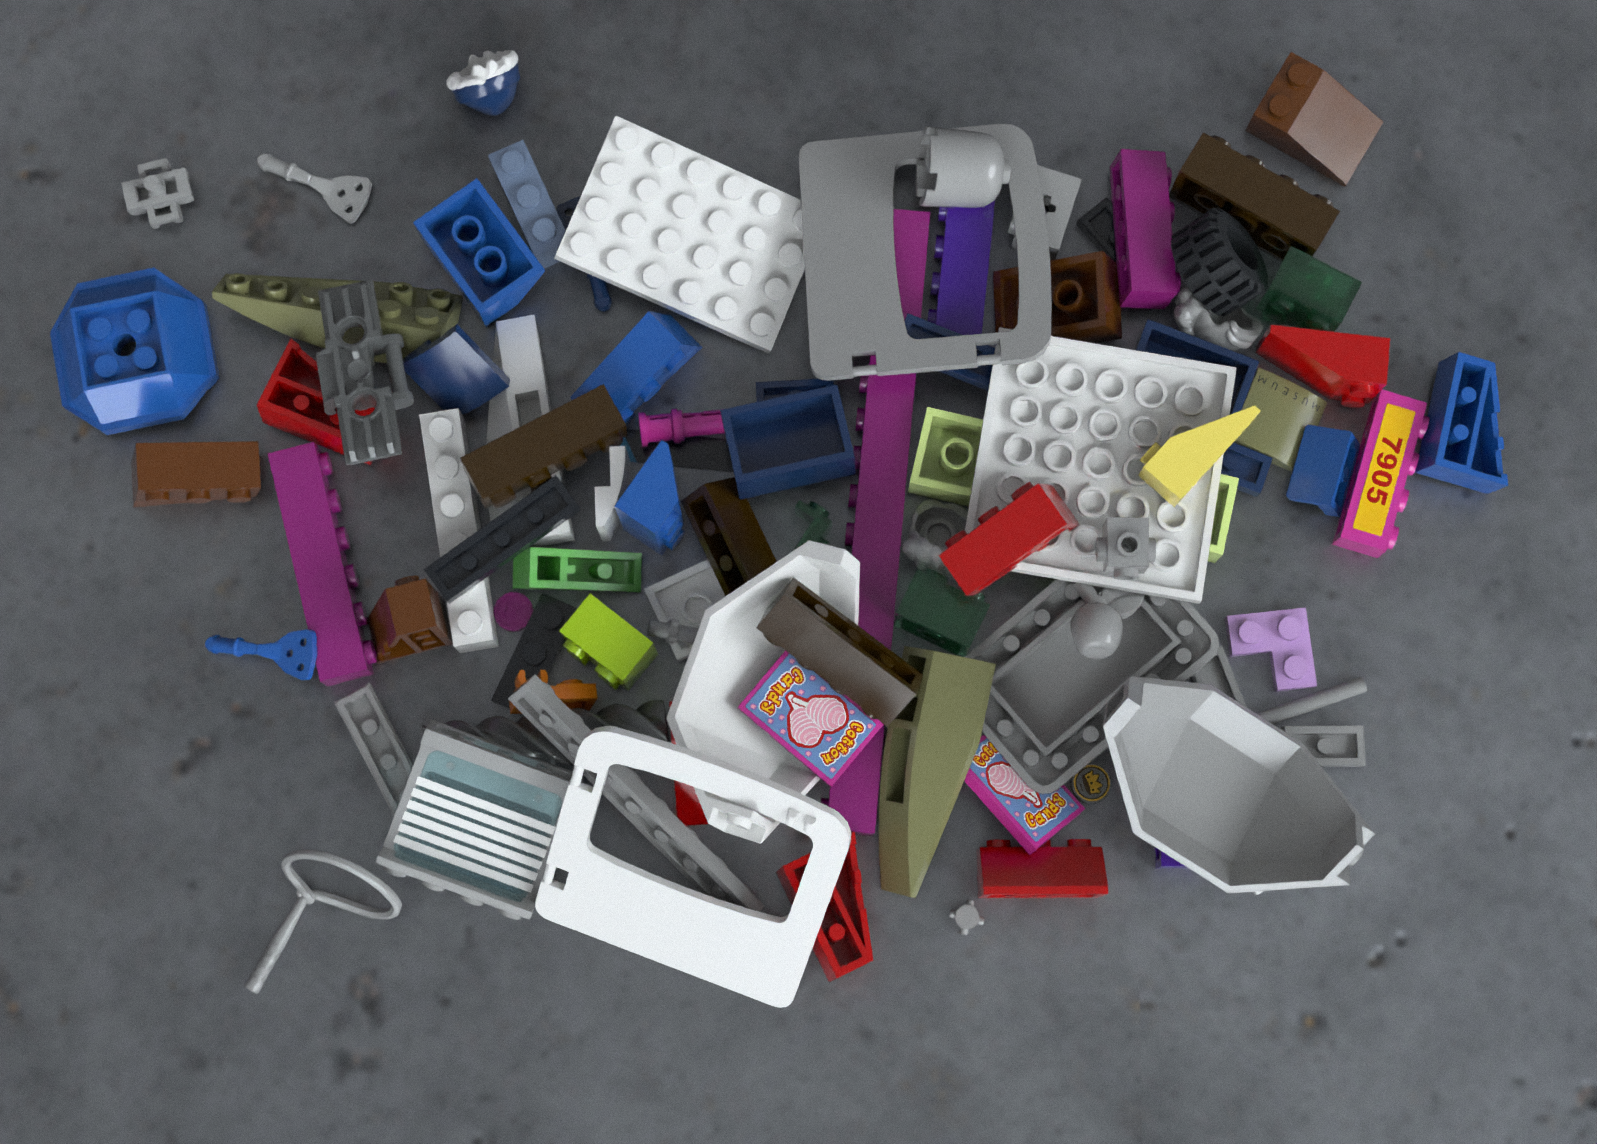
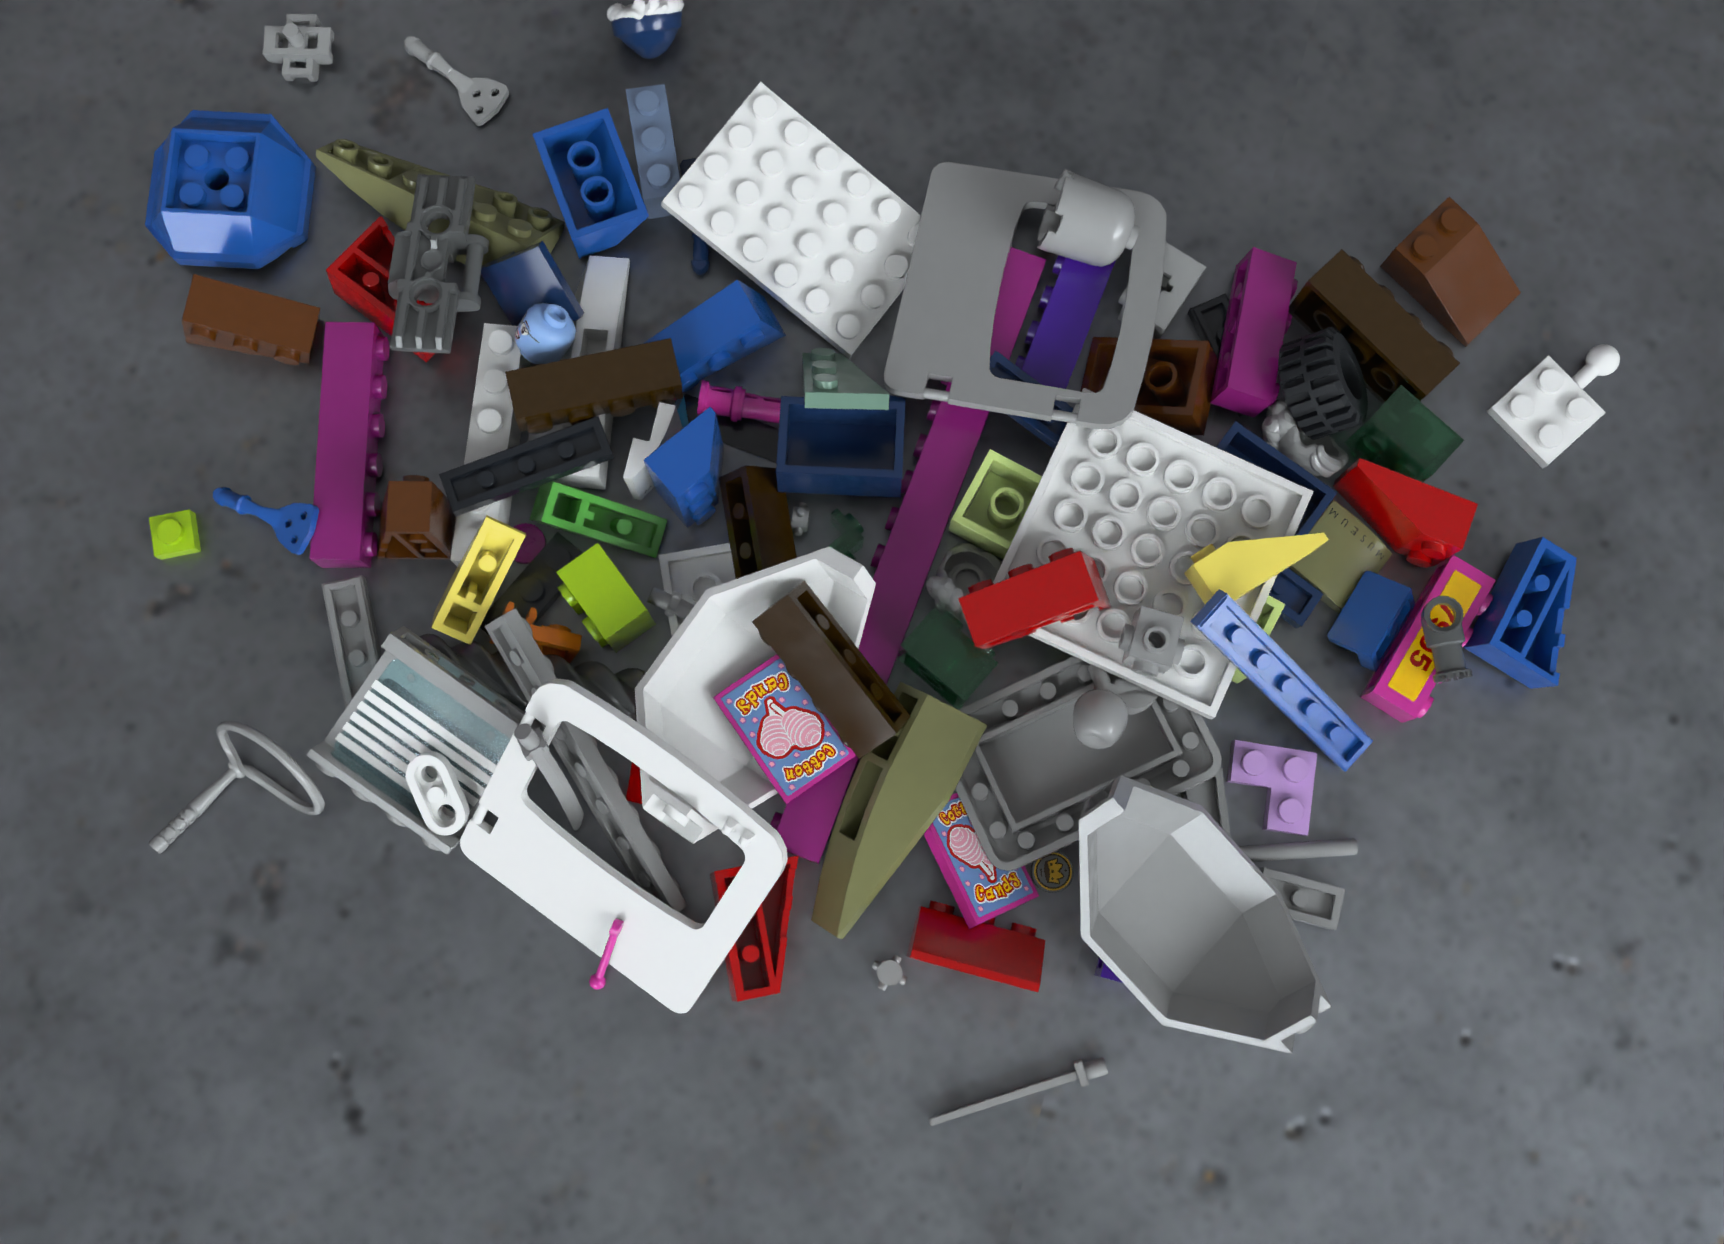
camera: 10 degrees right, 0 degrees up
none -> lime plate [149,509,201,560]
none -> white plate [406,751,470,836]
none -> light yellow slope [431,515,526,645]
none -> light grey sword [514,723,584,831]
none -> light blue head [515,303,576,365]
none -> dark pink hinge [589,918,624,990]
none -> light grey piece [791,502,810,536]
none -> sand green wing [802,348,890,410]
none -> light grey sword [928,1057,1108,1126]
none -> tile [1190,589,1373,772]
none -> dark grey connector [1421,596,1473,683]
none -> white plate [1486,344,1620,469]

